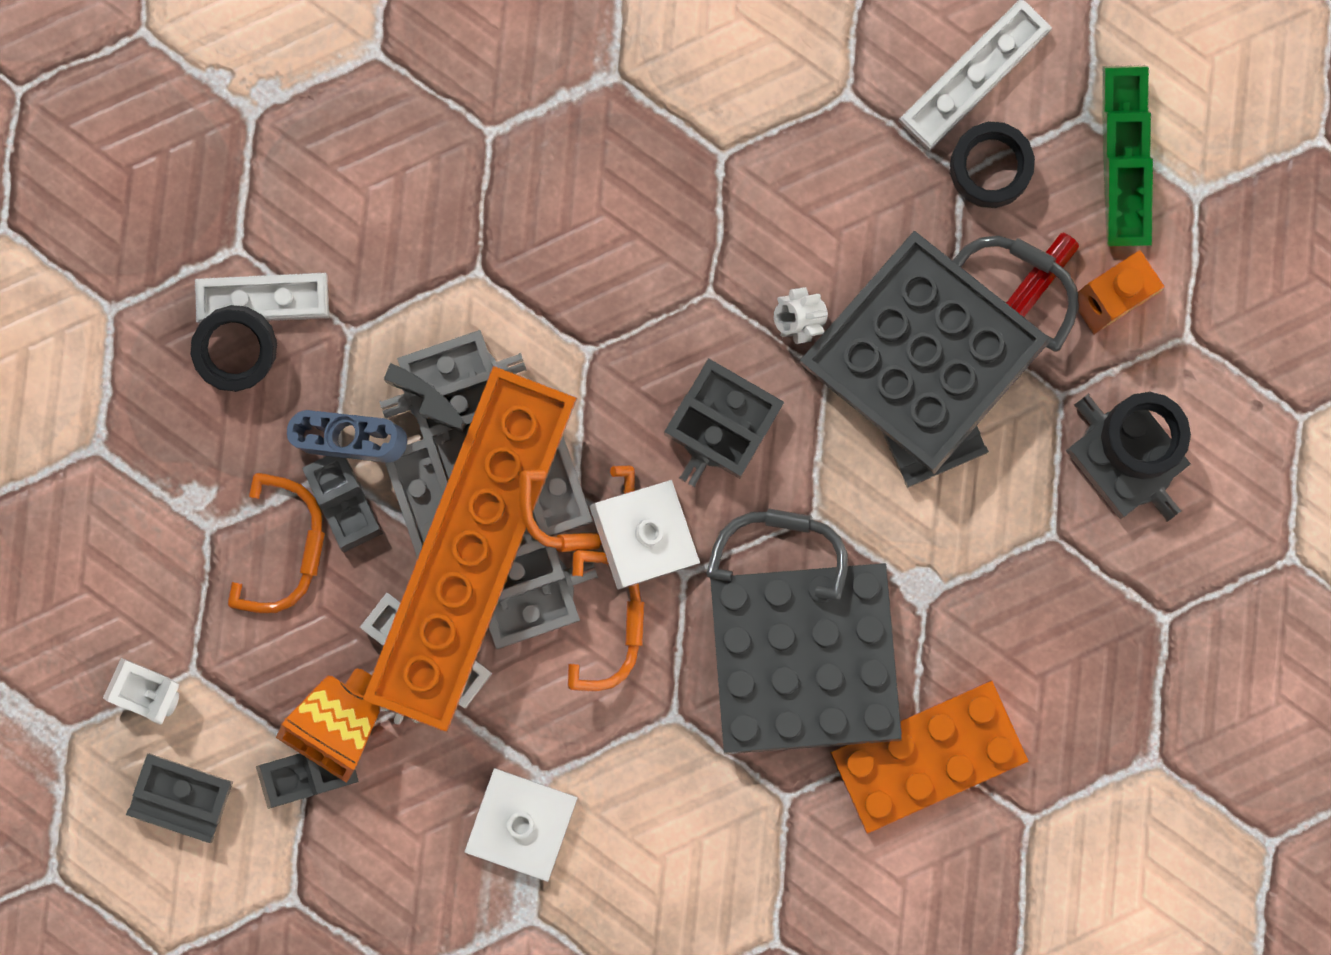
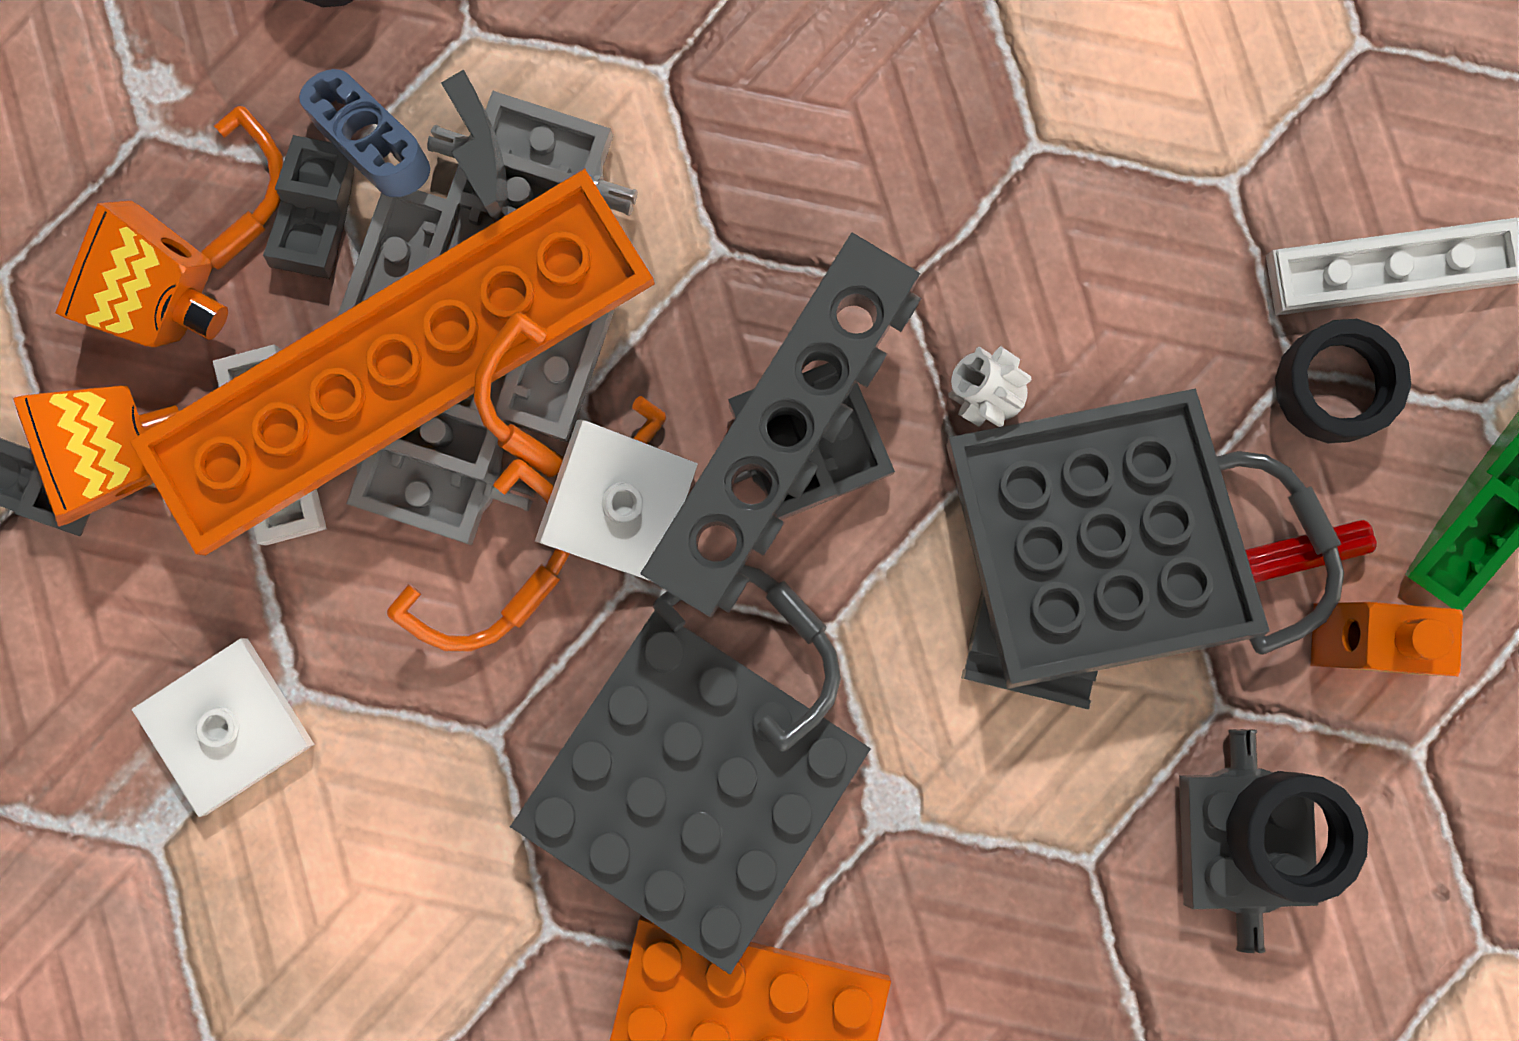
camera: 35 degrees right, 0 degrees up
none -> orange torso [55,201,228,347]
none -> dark grey brick [640,232,922,618]

